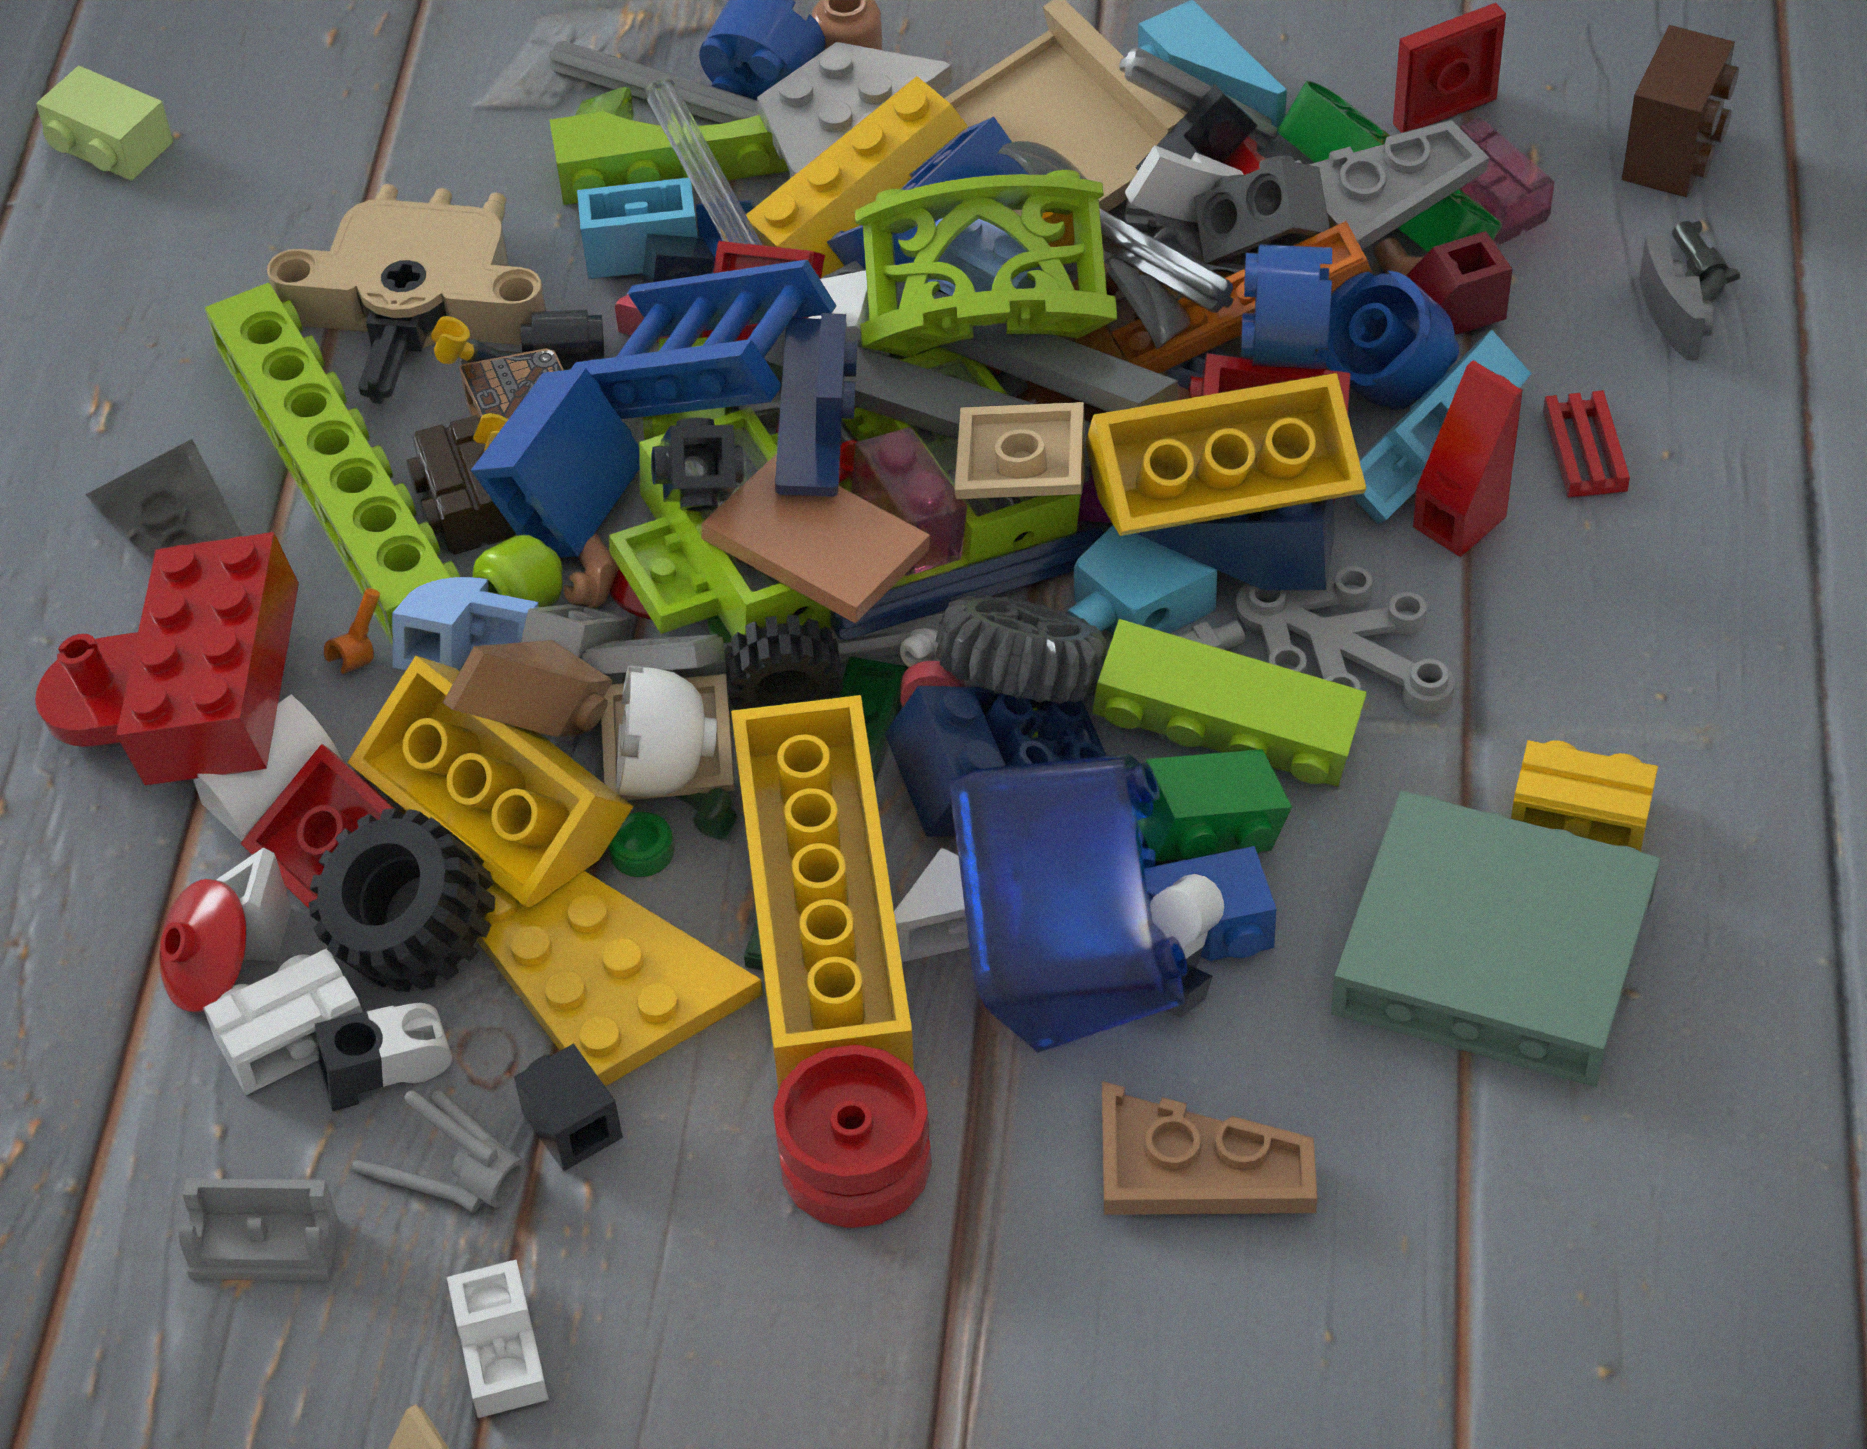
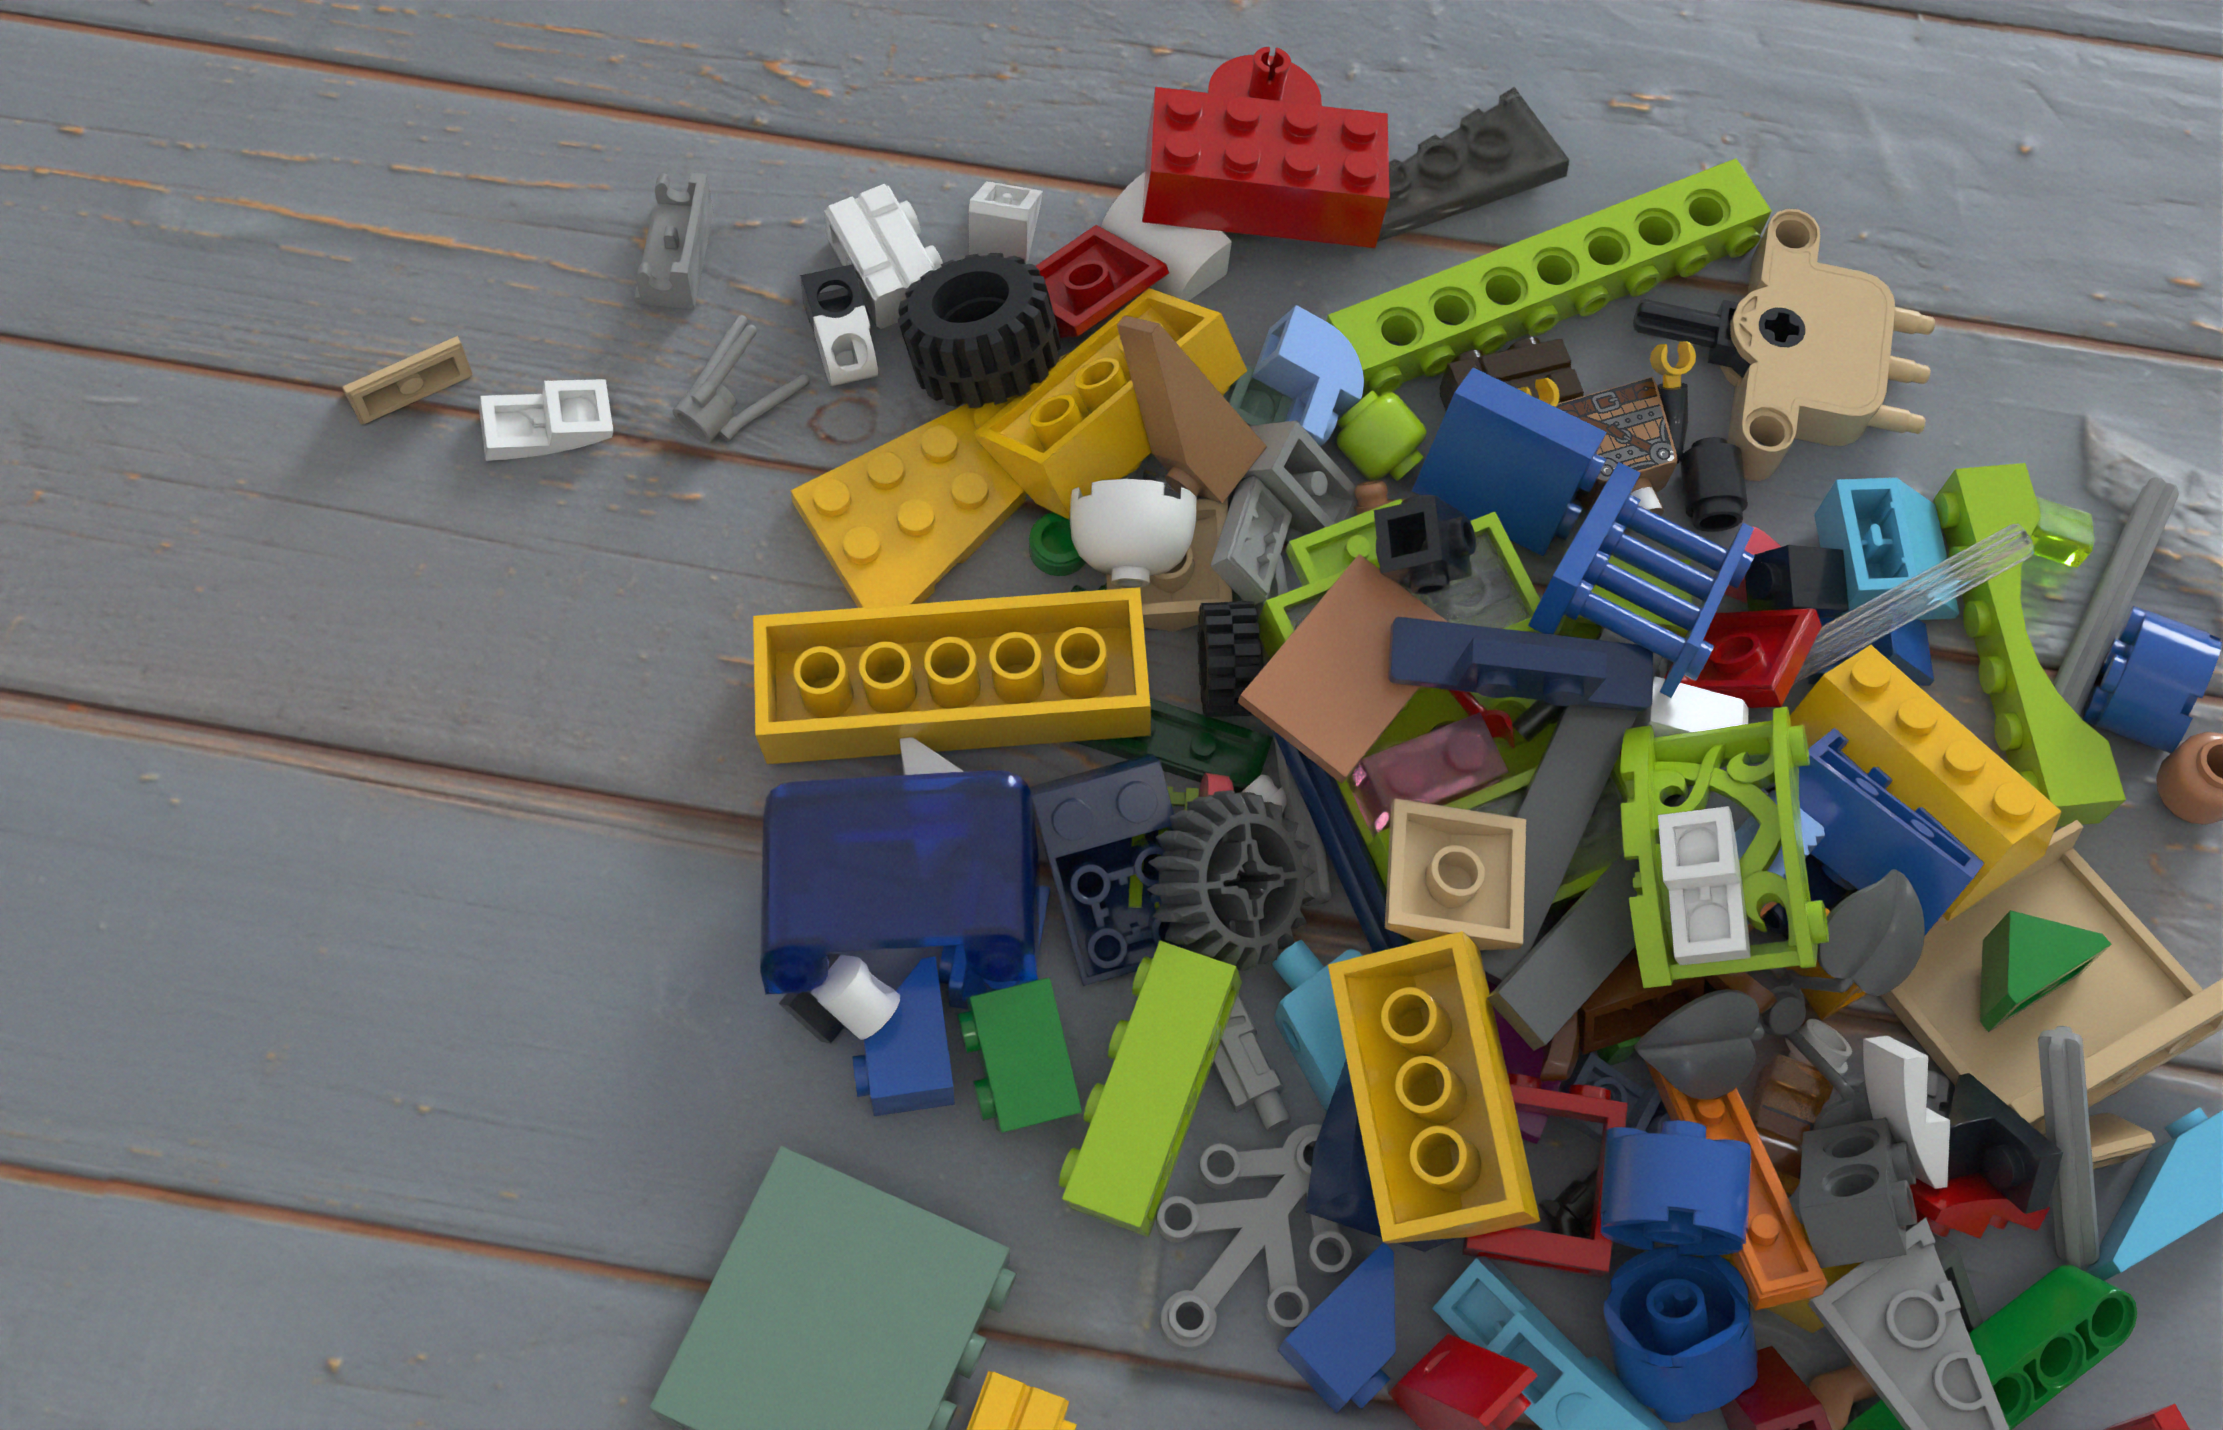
camera: 85 degrees right, 15 degrees up
yellowish green brick [36,65,173,181] -> none
red dish [159,879,246,1013] -> none
orange hand [324,588,380,674] -> none
black brick [514,1043,623,1172] -> none
light grey wing [757,42,952,178] -> none
red wheel [773,1044,932,1228] -> none
axle [1099,208,1234,313] -> none
medium nougat wing [1102,1081,1317,1215] -> none
none -> blue slope [1277,1242,1396,1413]
none -> white slope [1658,806,1751,965]
none -> green slope [1980,910,2112,1032]

